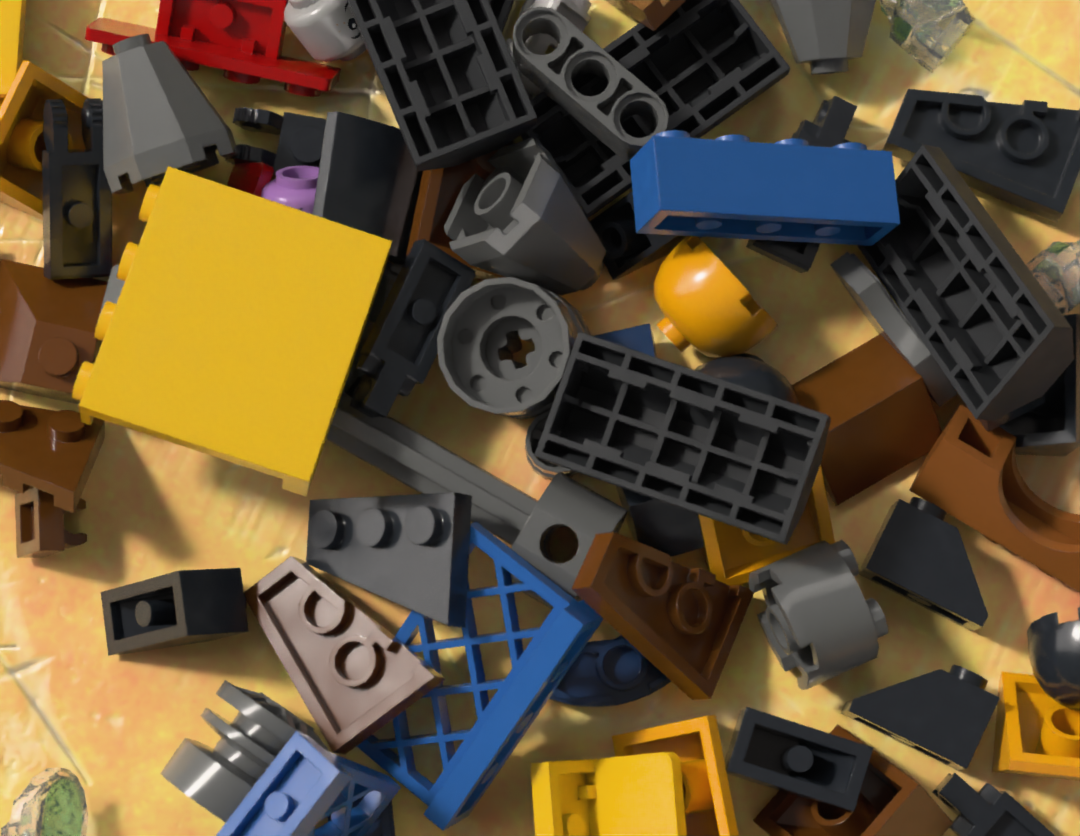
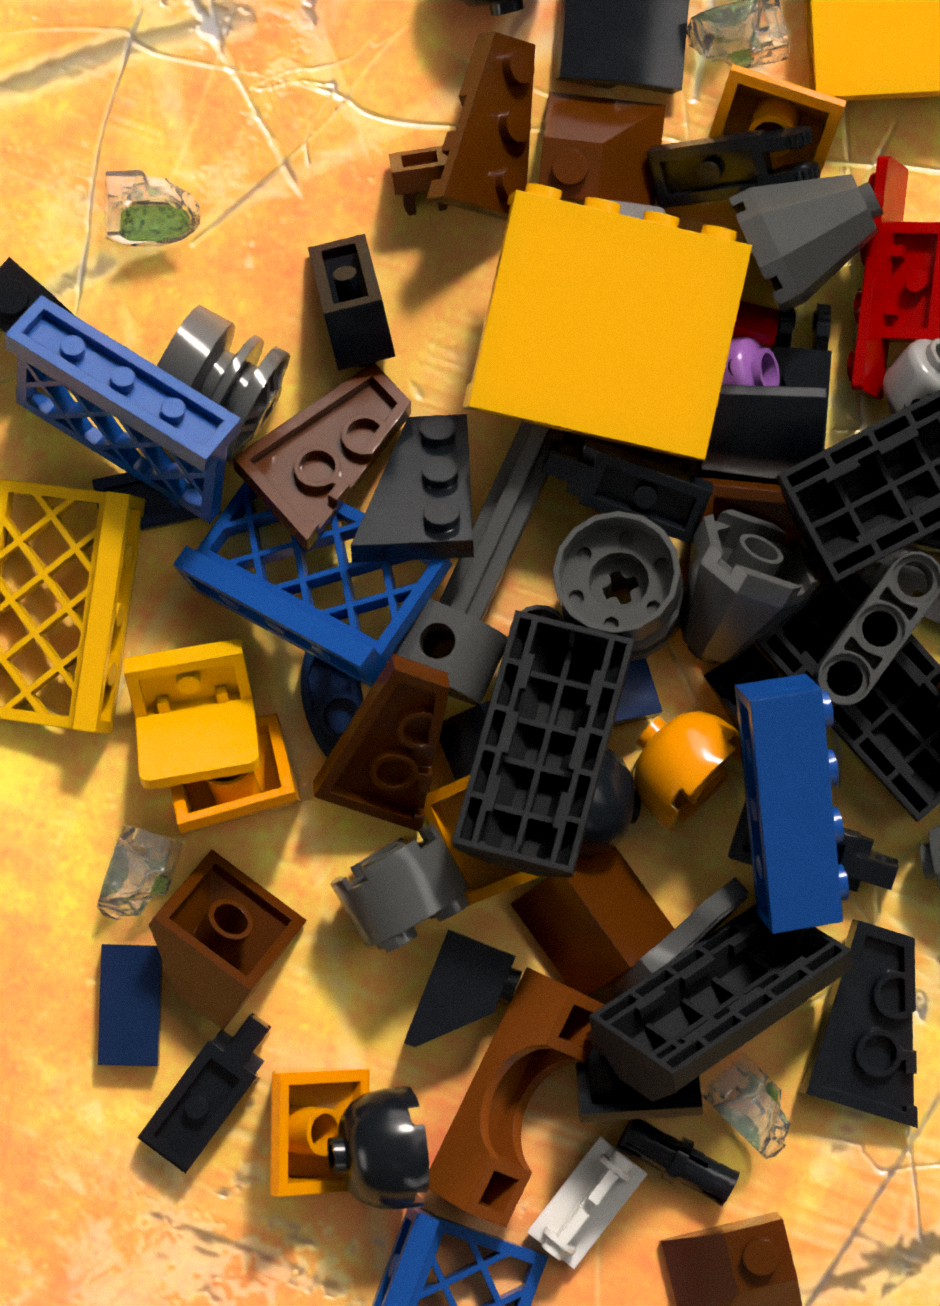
camera: 90 degrees right, 5 degrees up
black slope [725,707,873,811] -> none
black slope [840,665,1000,770] -> none

